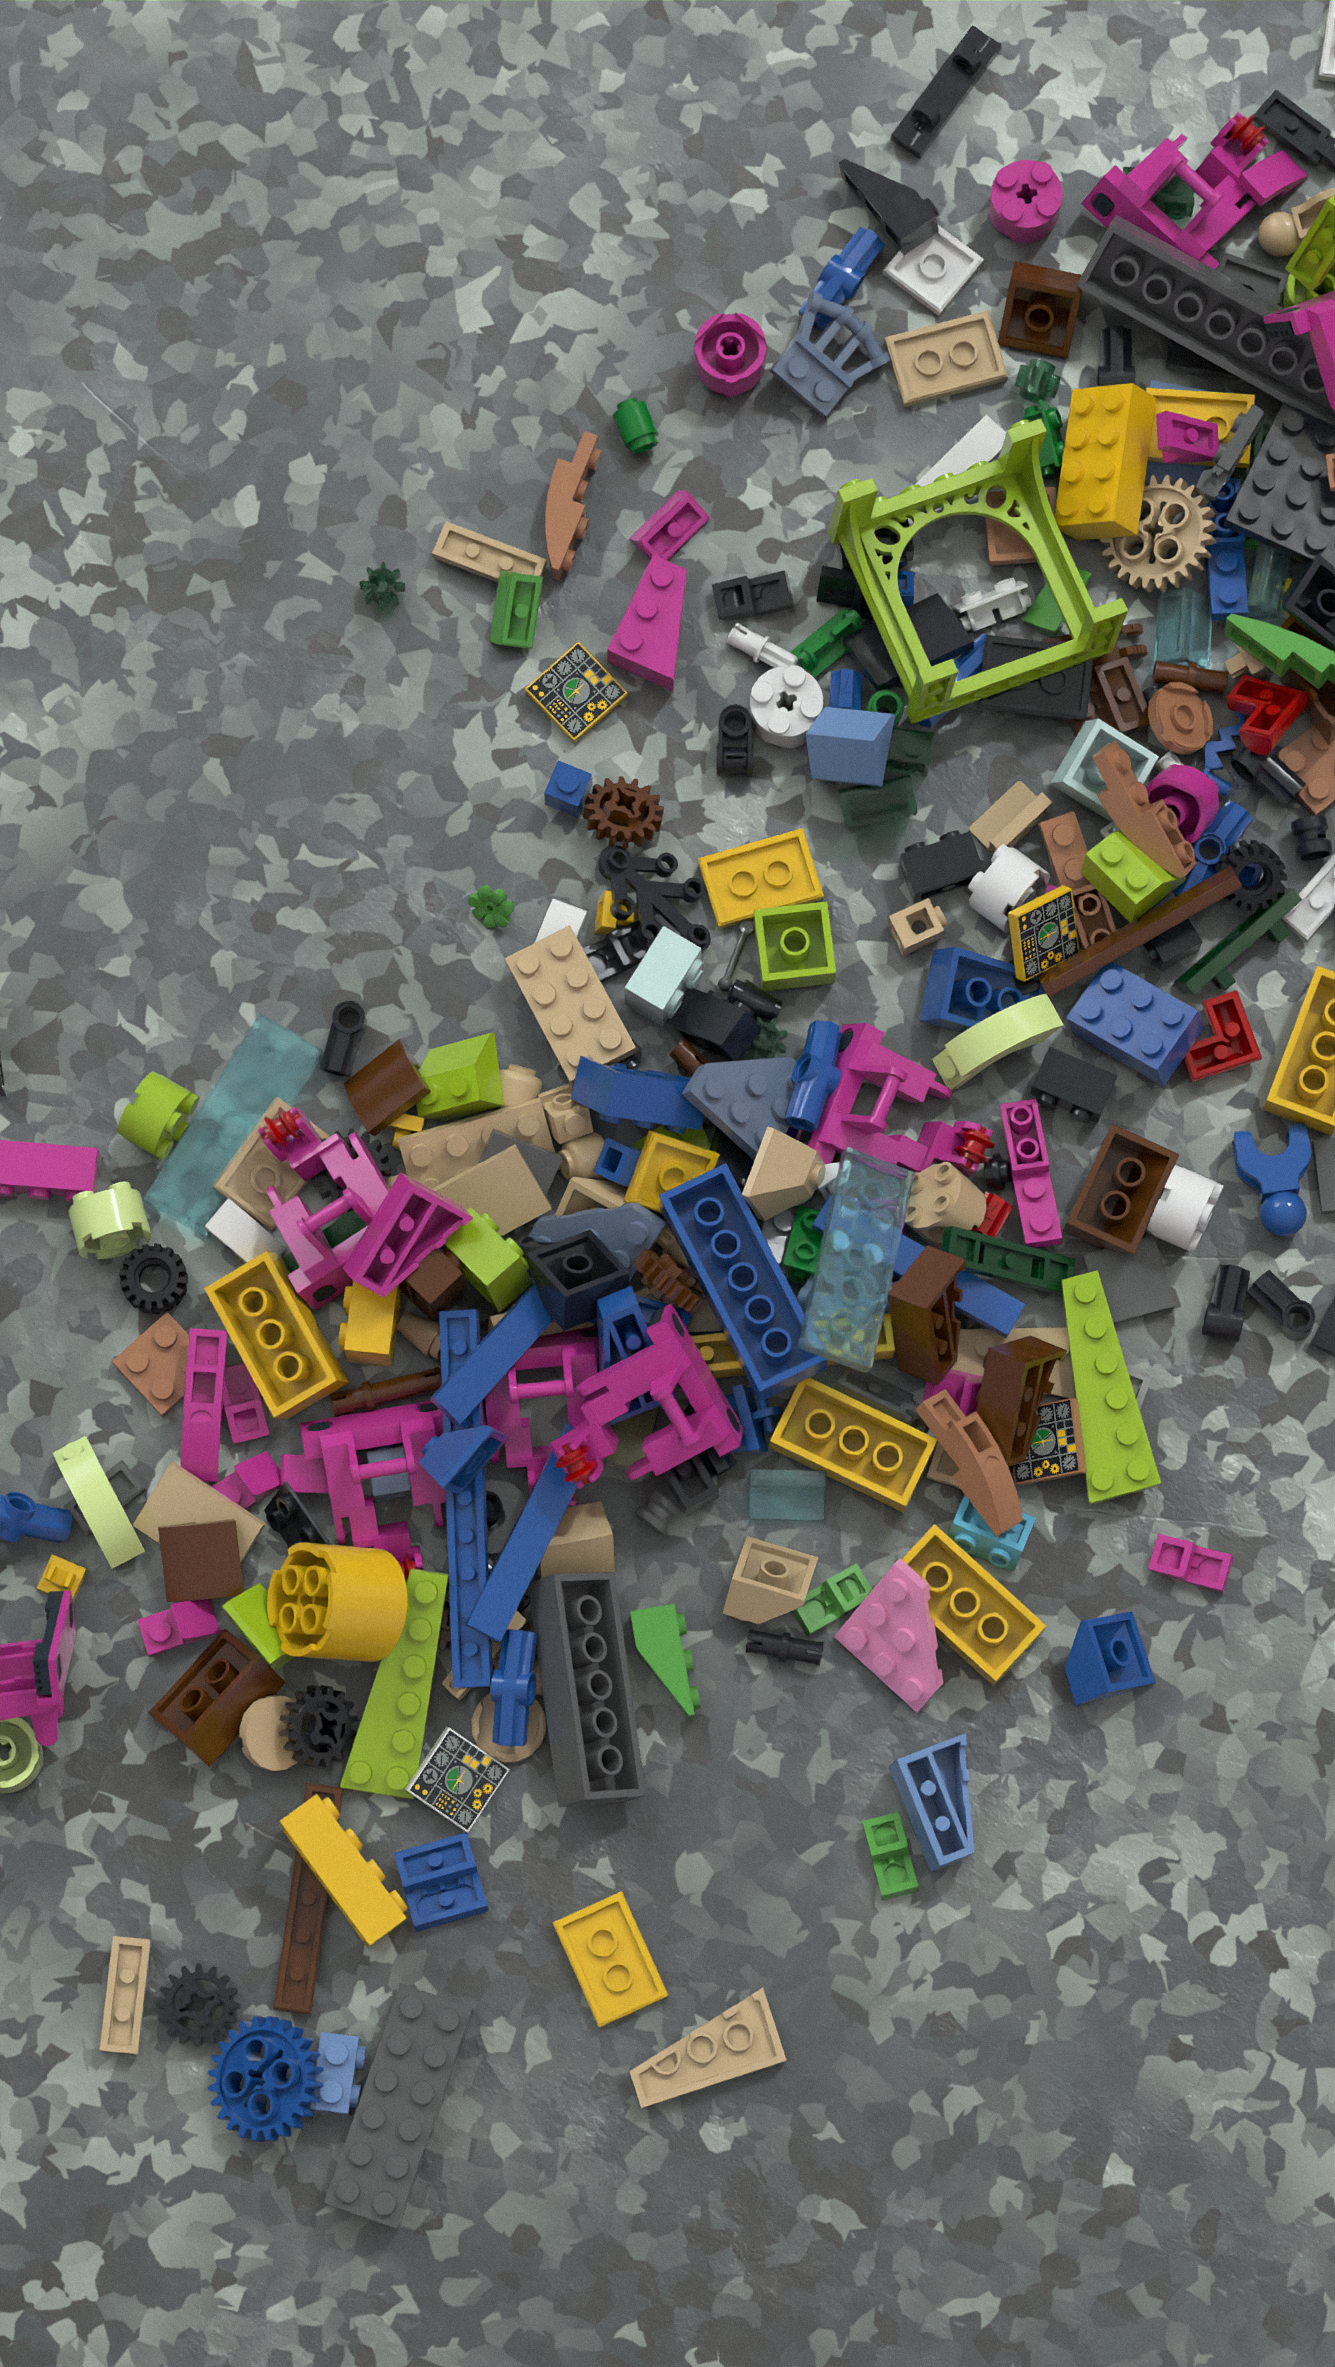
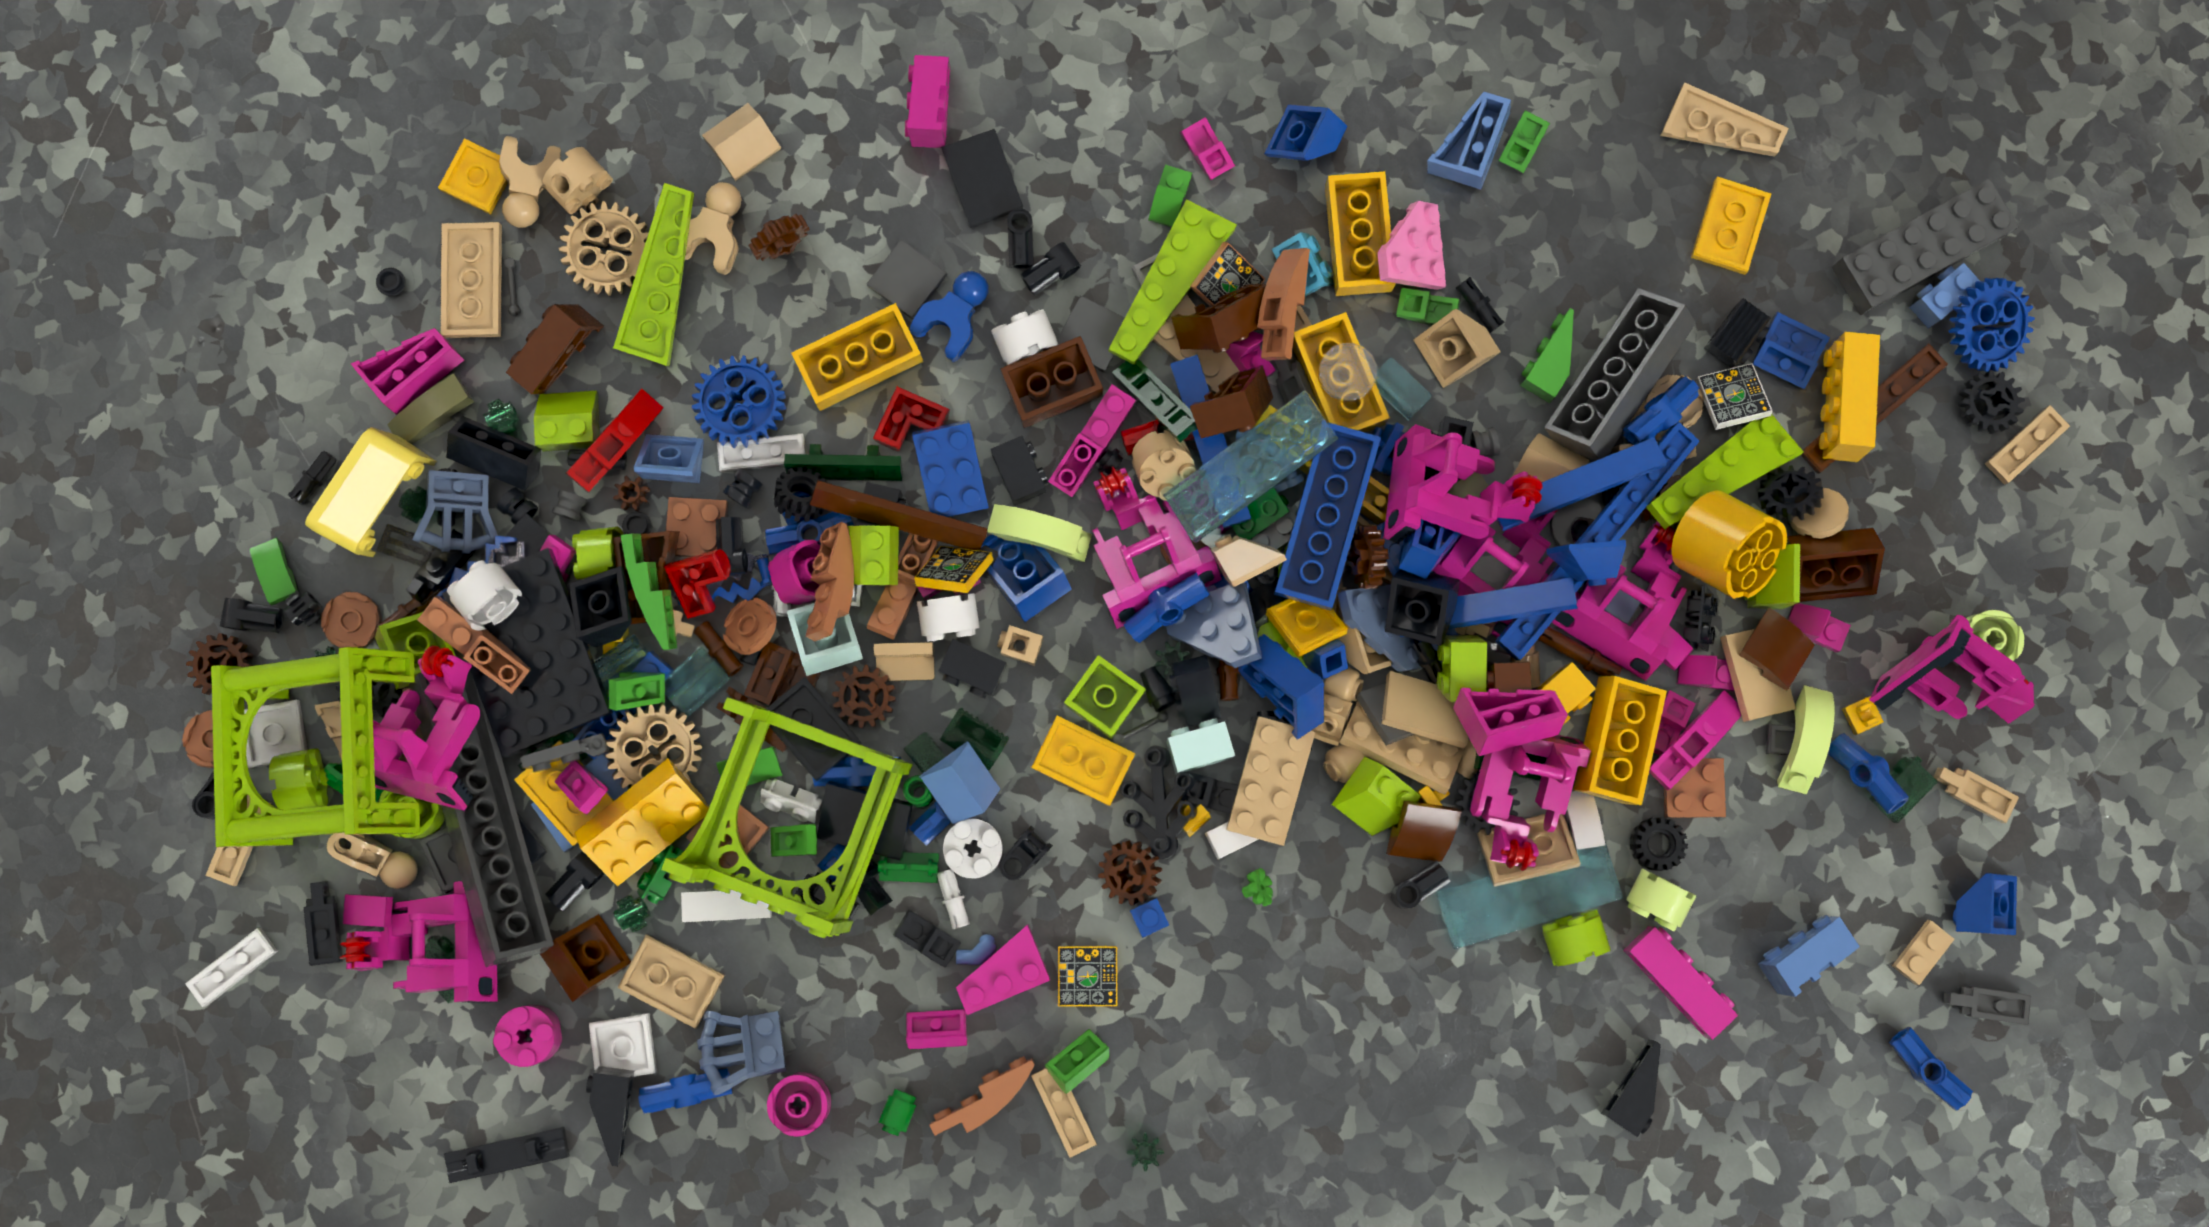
camera: 140 degrees left, 5 degrees up
none -> bright green slope [609,672,665,711]
none -> bright green slope [770,824,817,857]
none -> reddish brown gear [832,665,897,729]
none -> medium blue arm [956,934,996,965]
none -> bright green slope [1148,165,1192,228]
none -> clear tile [1319,343,1377,401]
none -> black brick [1704,298,1771,368]

